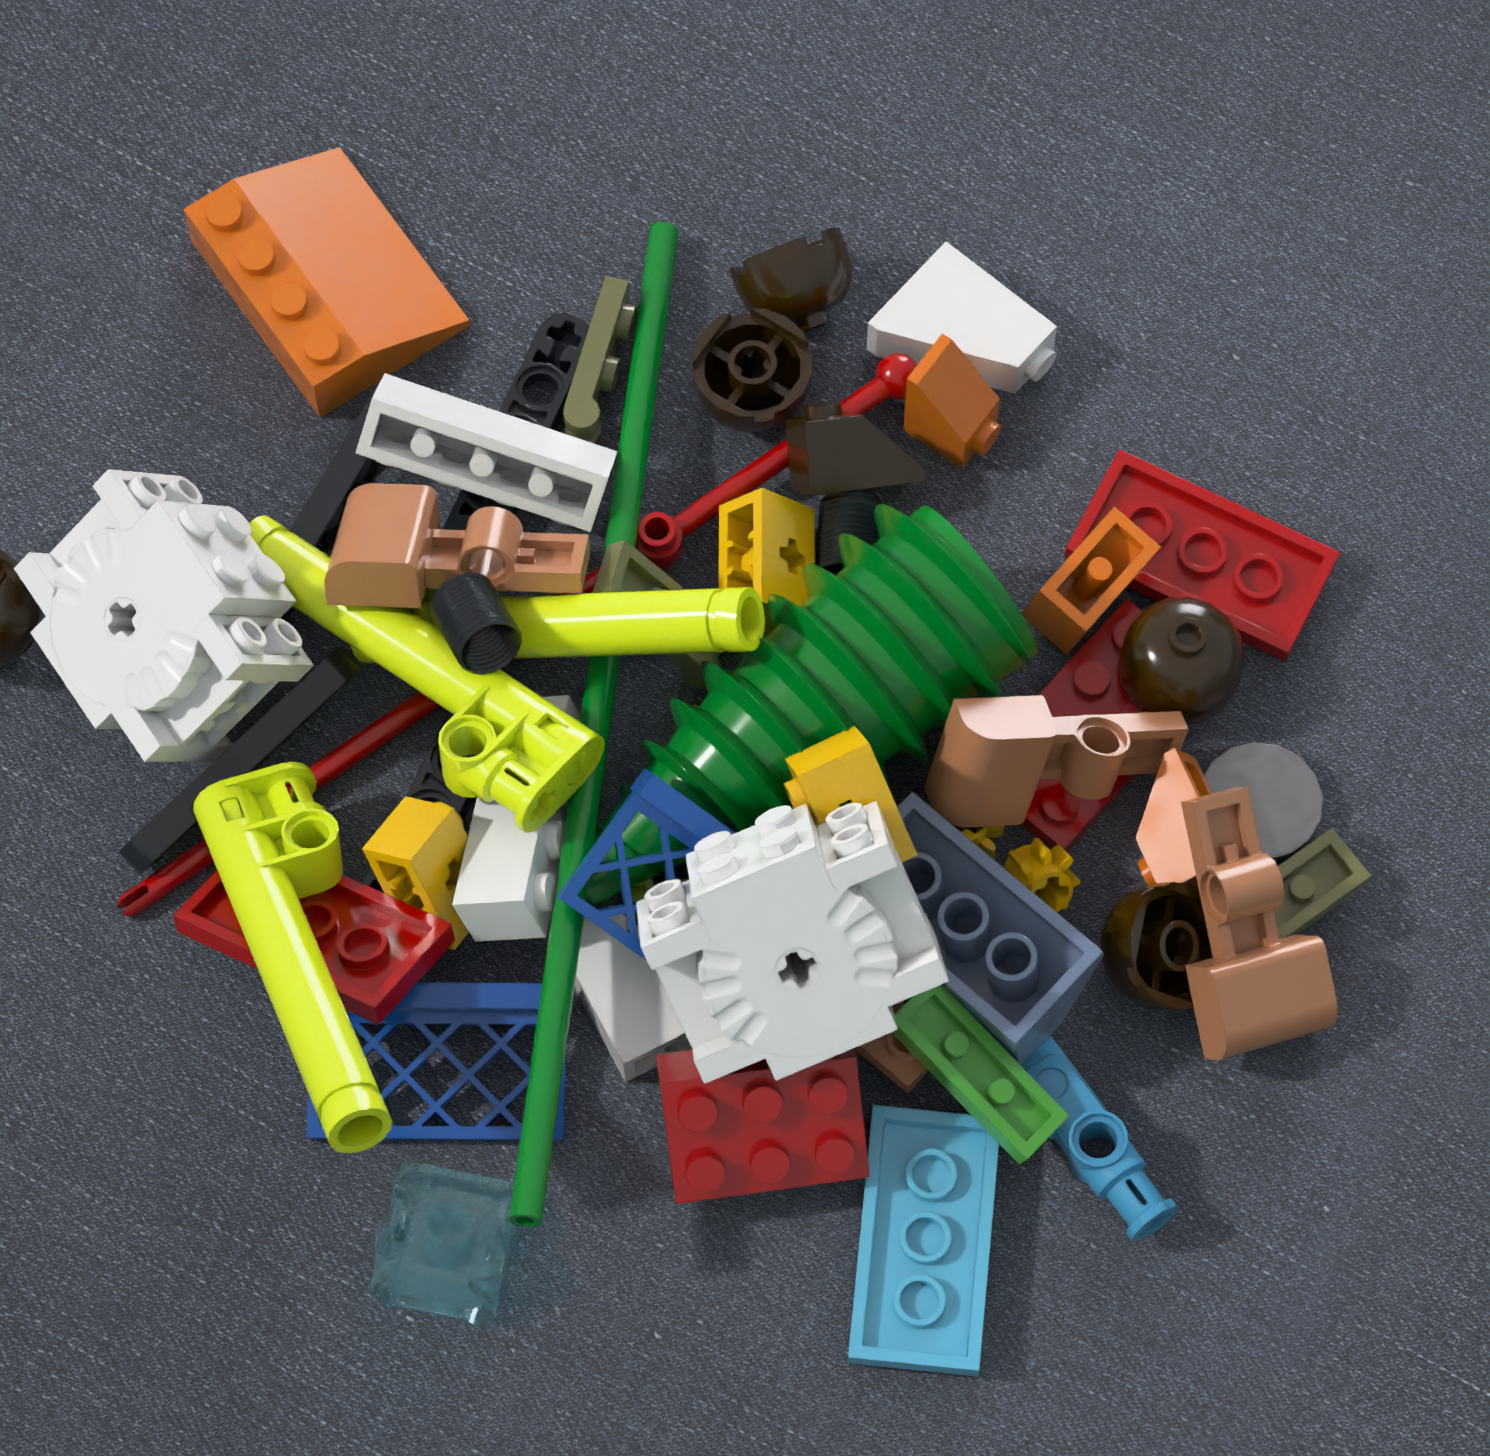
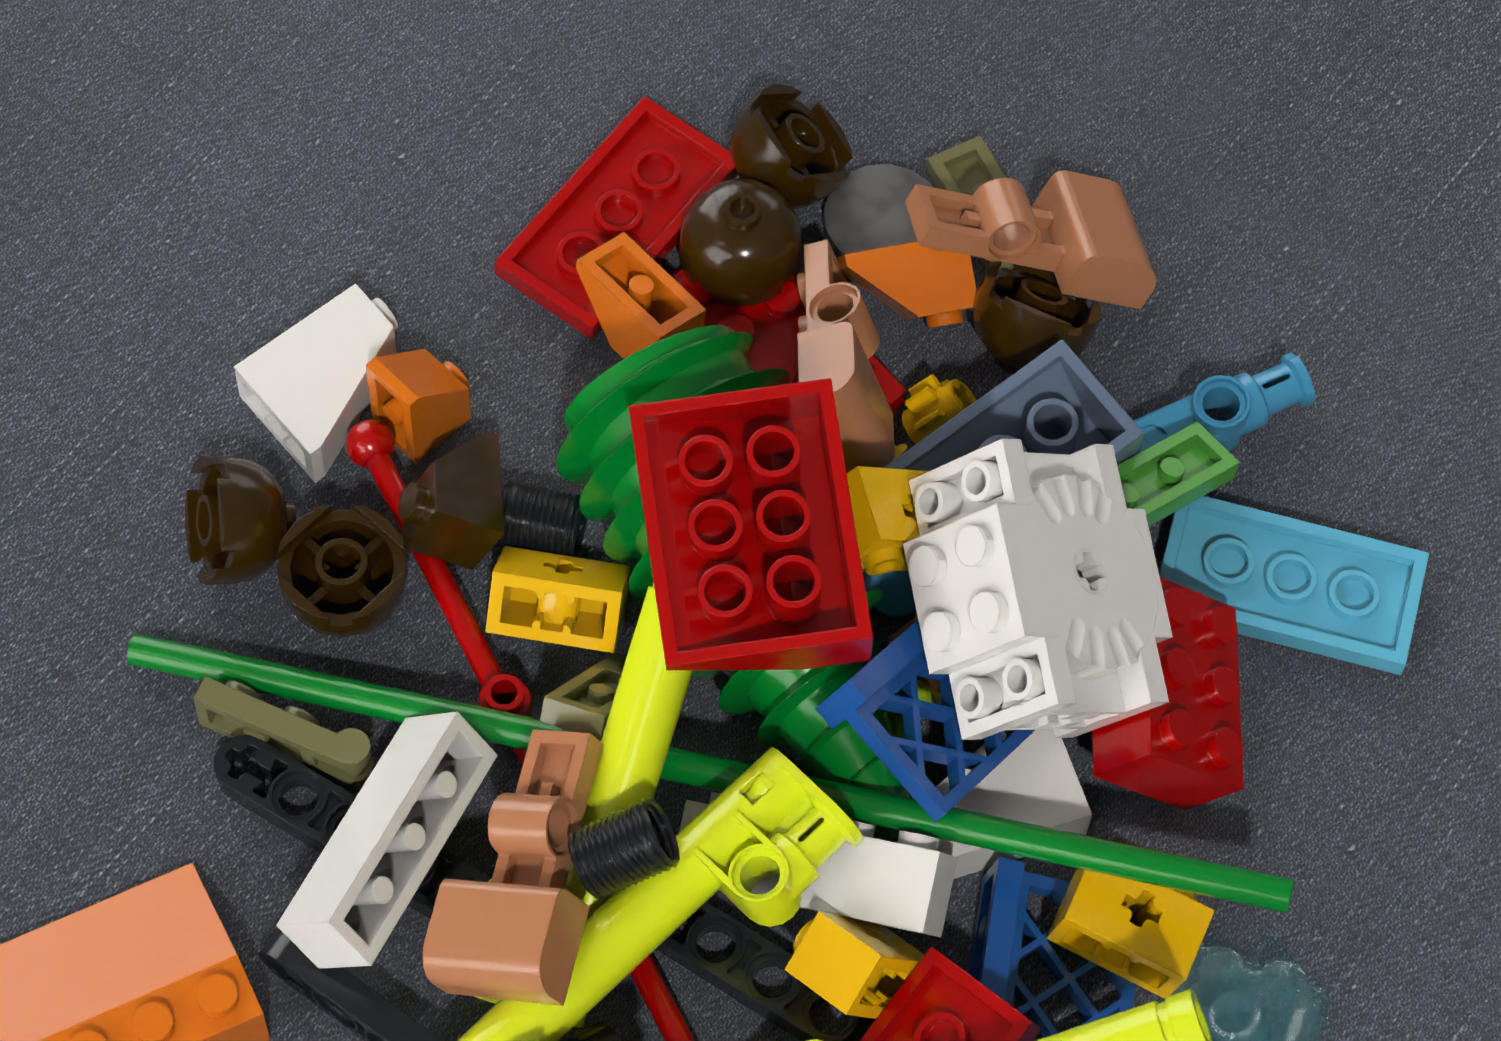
camera: 85 degrees left, 5 degrees down
none -> red slope [628,378,873,671]
none -> dark brown cylinder [730,84,853,209]
none -> yellow brick [1046,868,1215,999]

